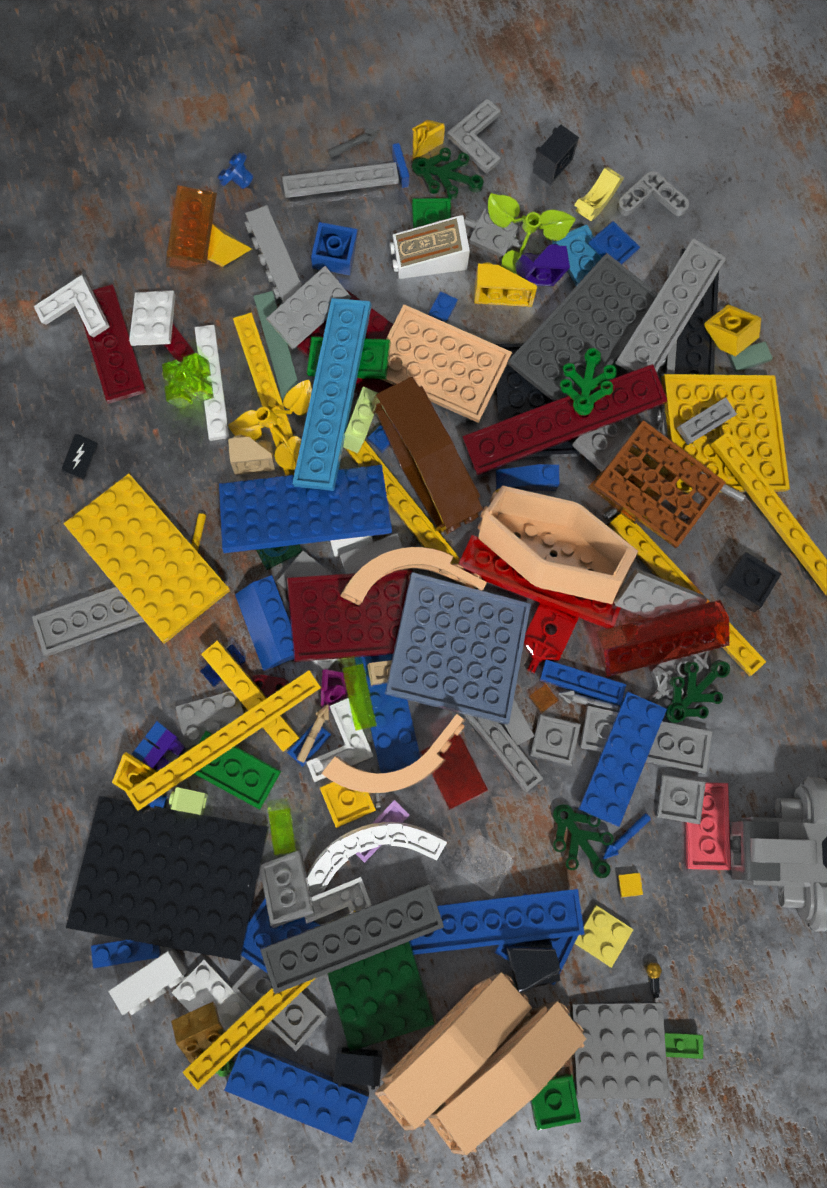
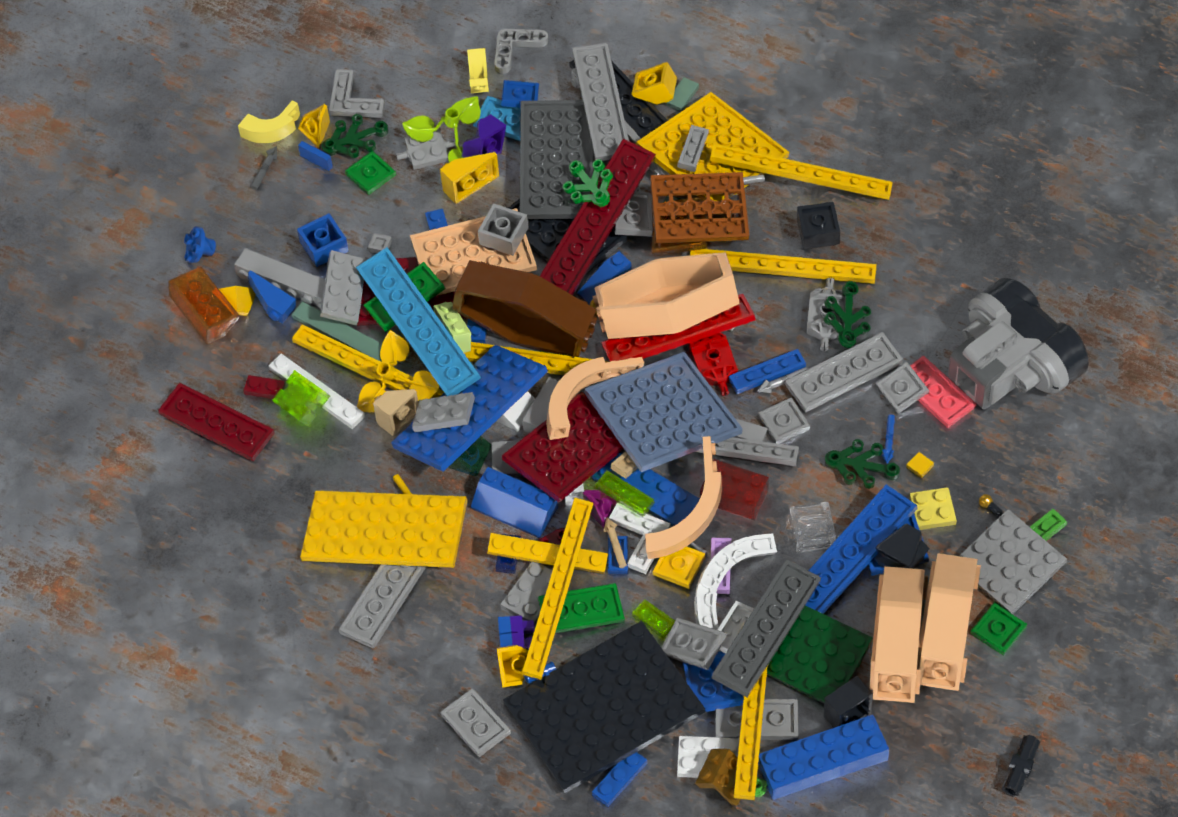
camera: 30 degrees left, 20 degrees down
white plate [34,275,110,337] -> none
black slope [61,434,98,480] -> none
white brick [109,949,189,1015] -> none
white plate [129,291,175,346] -> none
yellowish green slope [169,787,208,815] -> none
light grey plate [282,162,399,198] -> none
slope [389,215,470,279] -> none
clear orange tile [529,684,559,714] -> none
black container [533,124,579,185] -> none
blue plate [578,692,667,827] -> none
clear red brick [597,600,730,677] -> none
light grey plate [614,568,707,632] -> none
none -> light yellow arch [238,100,300,143]
none -> blue slope [248,270,296,324]
none -> light grey plate [368,233,392,253]
none -> light grey plate [412,392,475,432]
none -> light grey plate [441,688,511,757]
none -> light grey brick [478,203,528,256]

